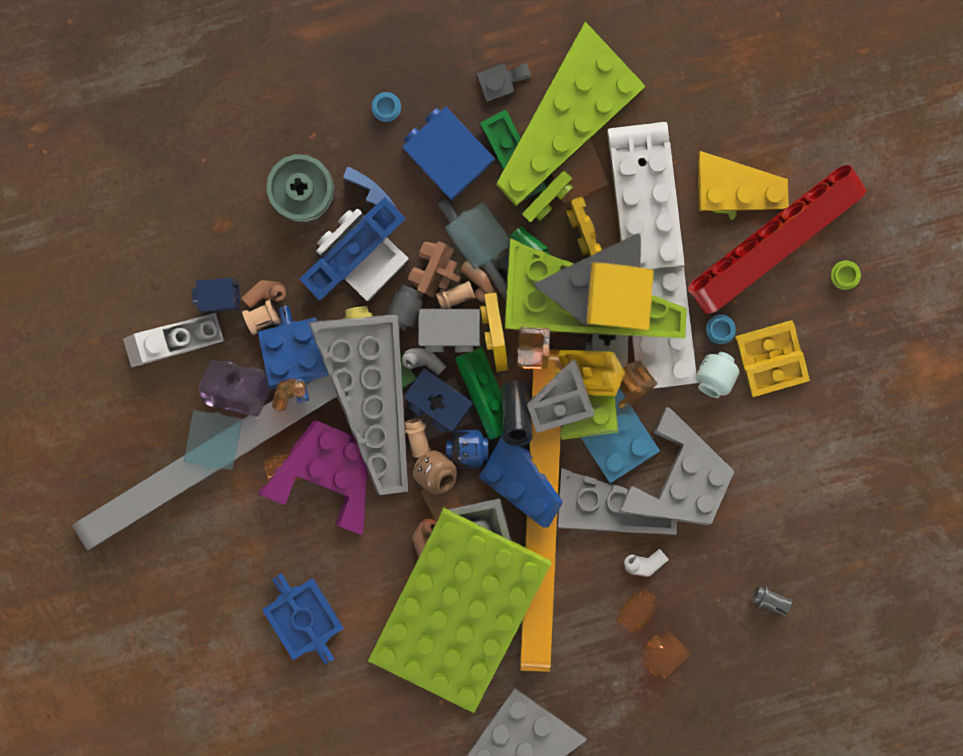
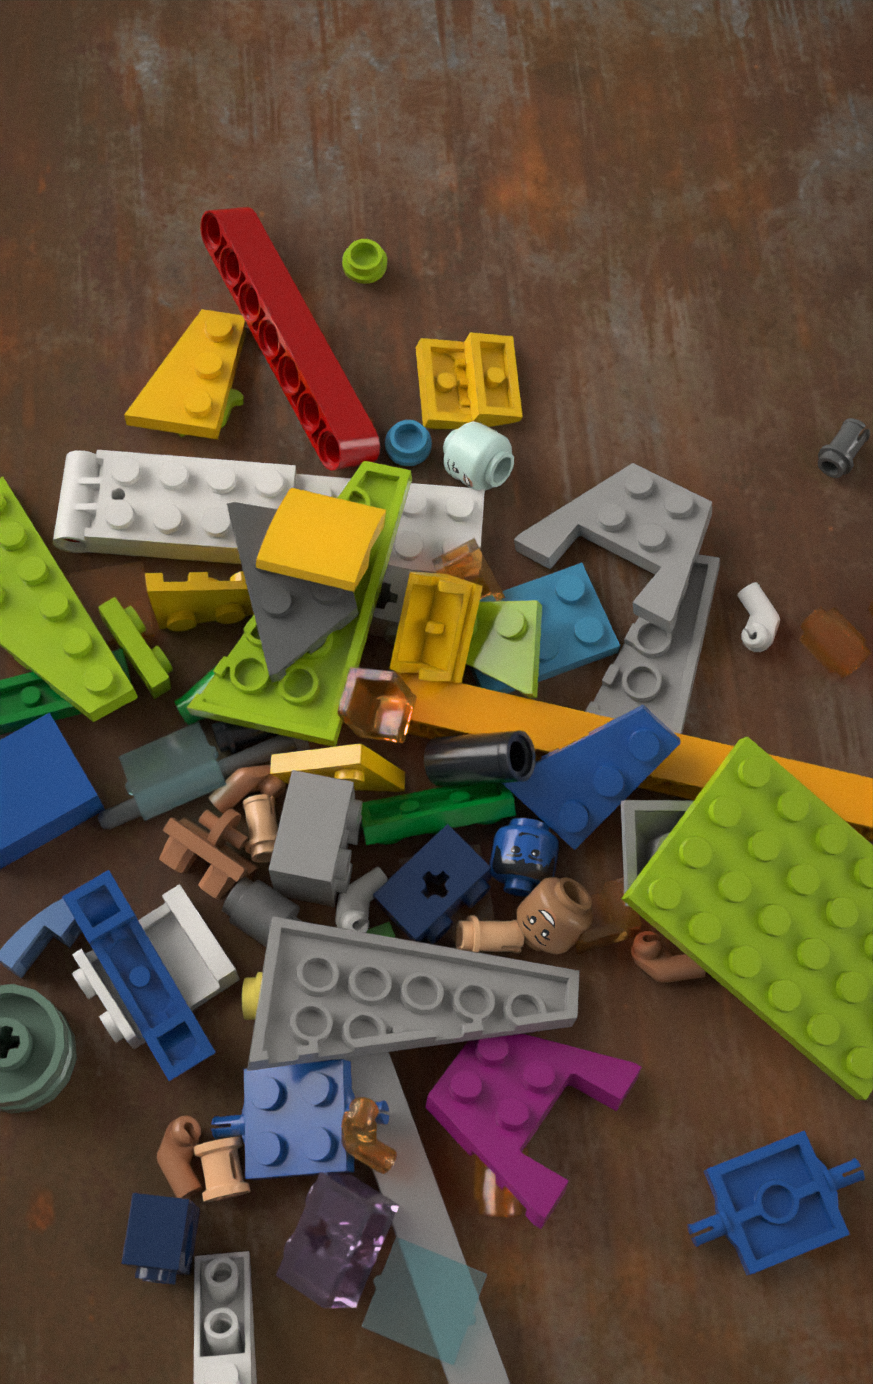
camera: 85 degrees left, 20 degrees down
light grey wing [527,359,594,433] -> none

